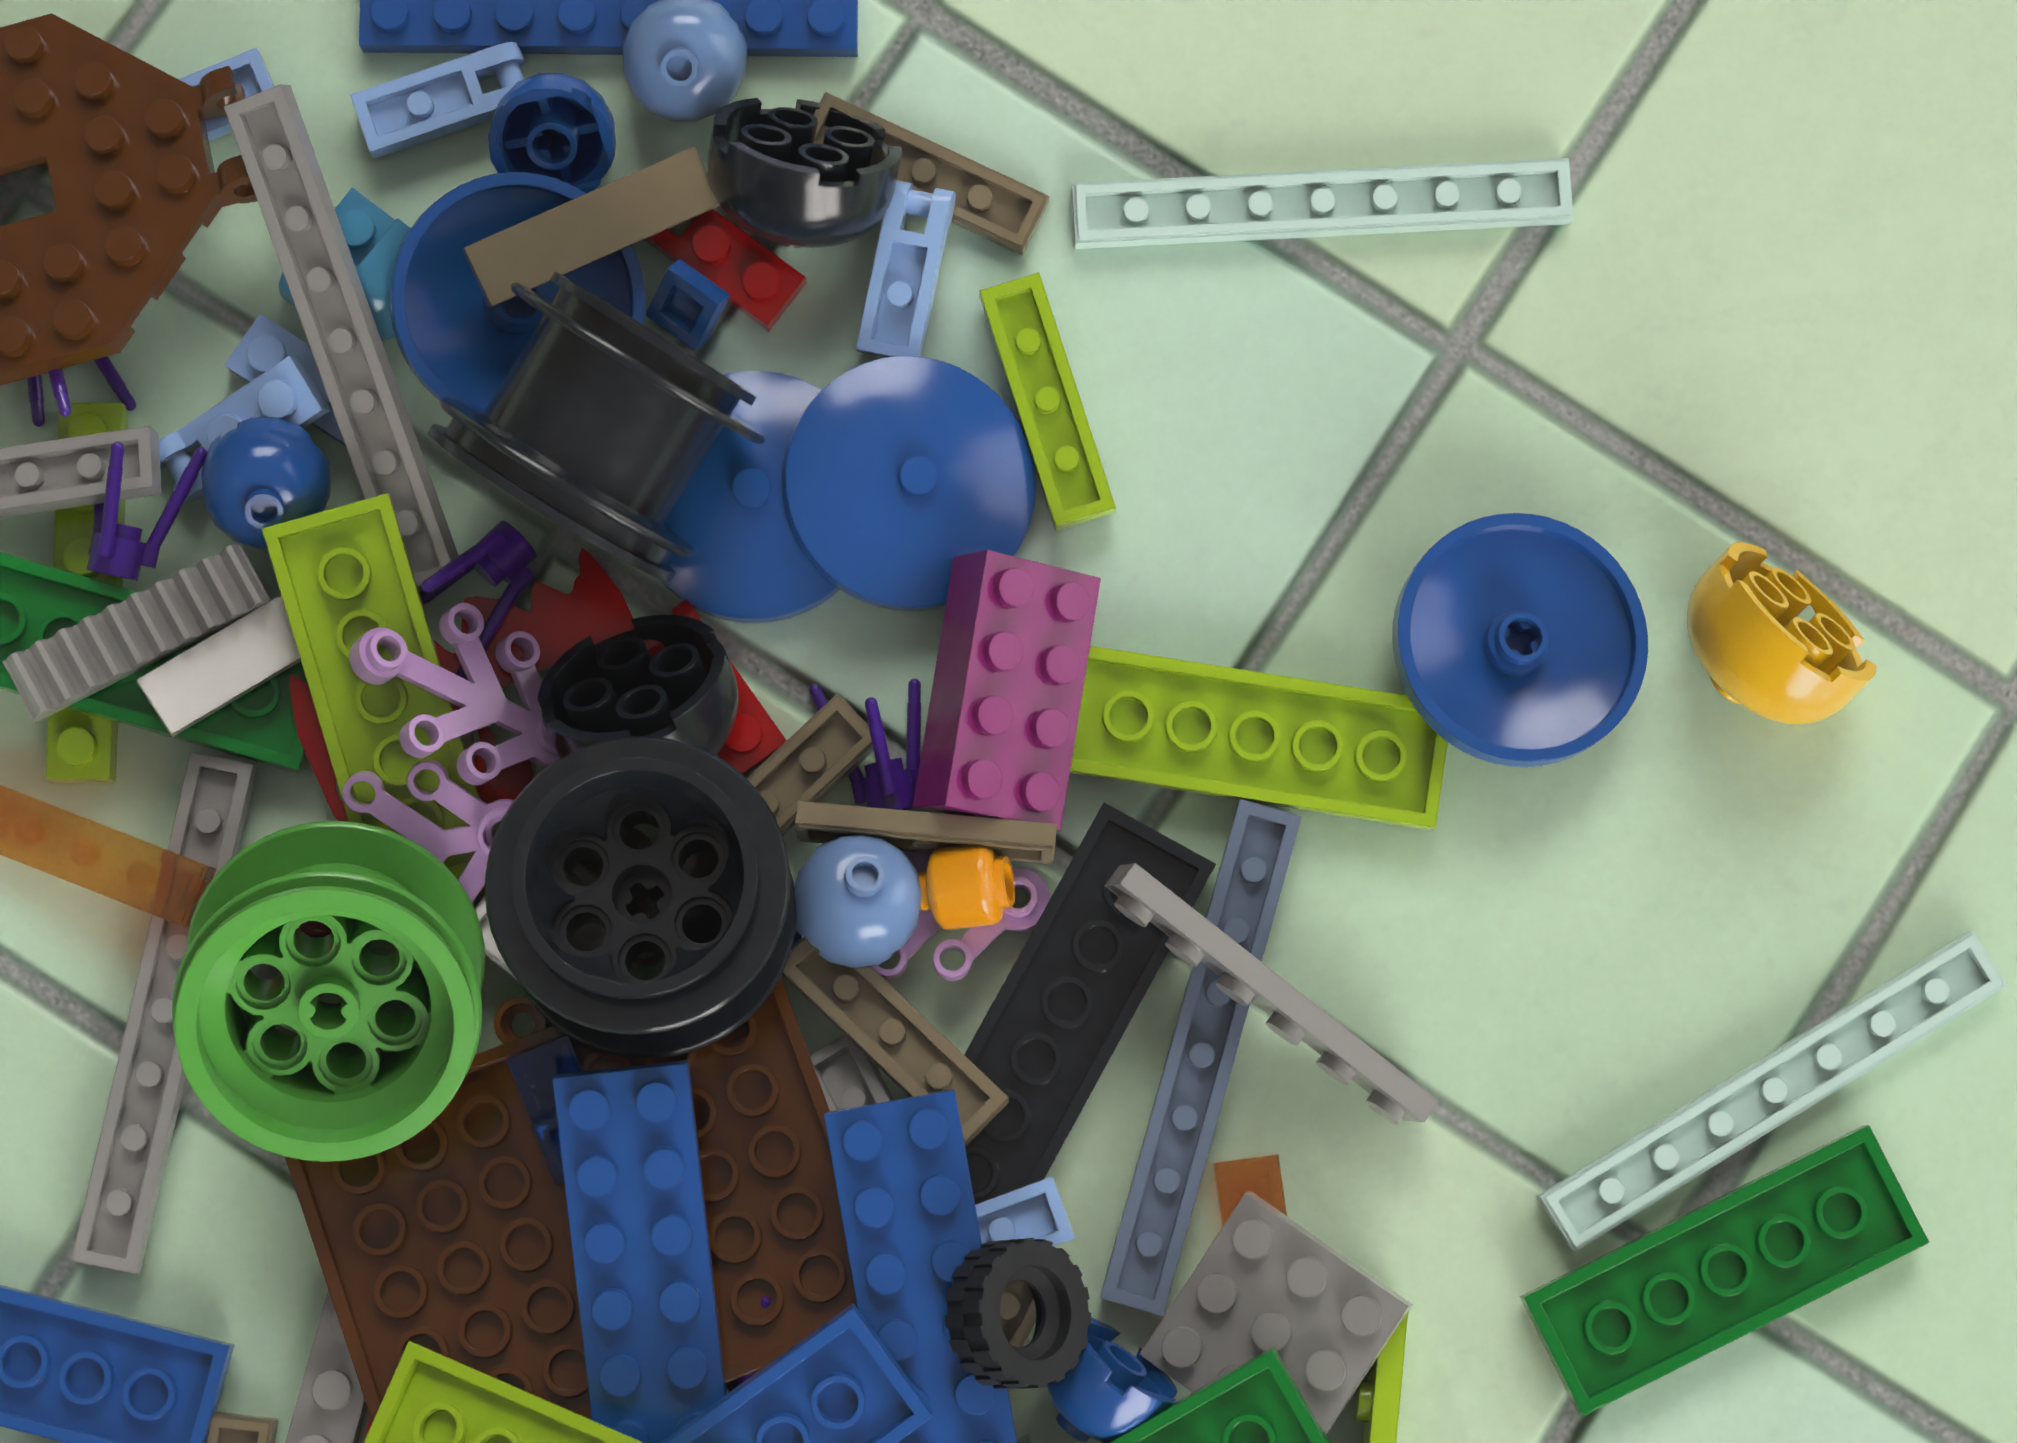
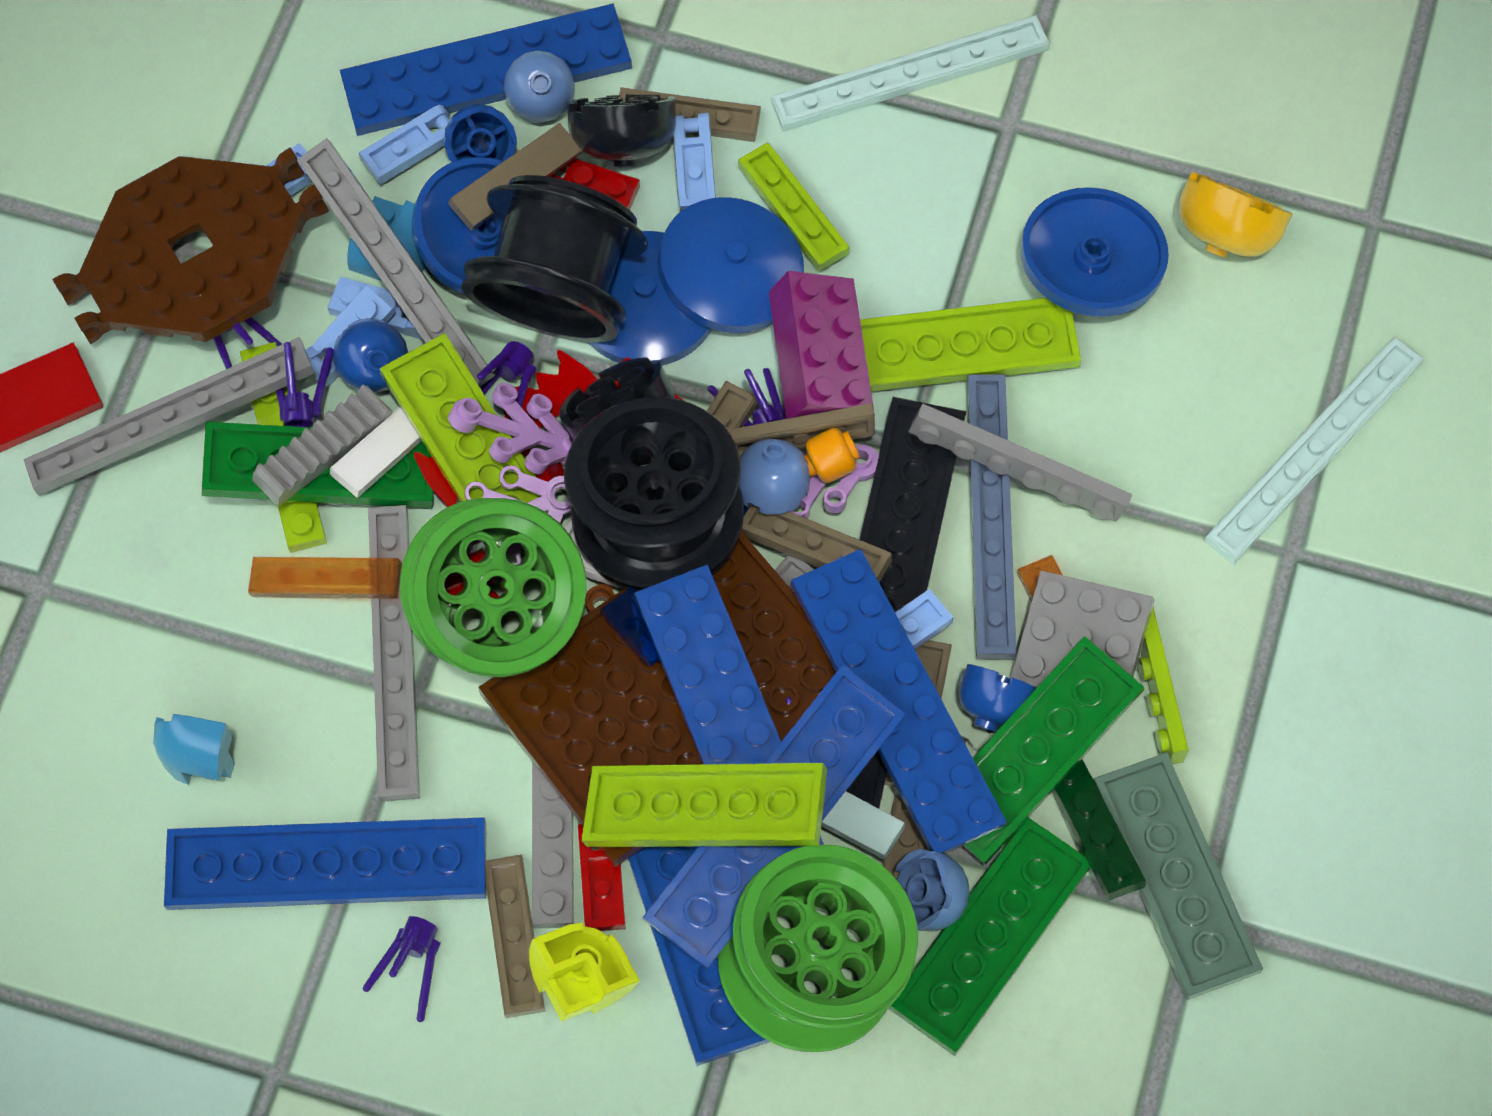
camera: 10 degrees left, 15 degrees down
black tyre [944,1238,1091,1389] -> none
green plate [1520,1125,1930,1416] -> none

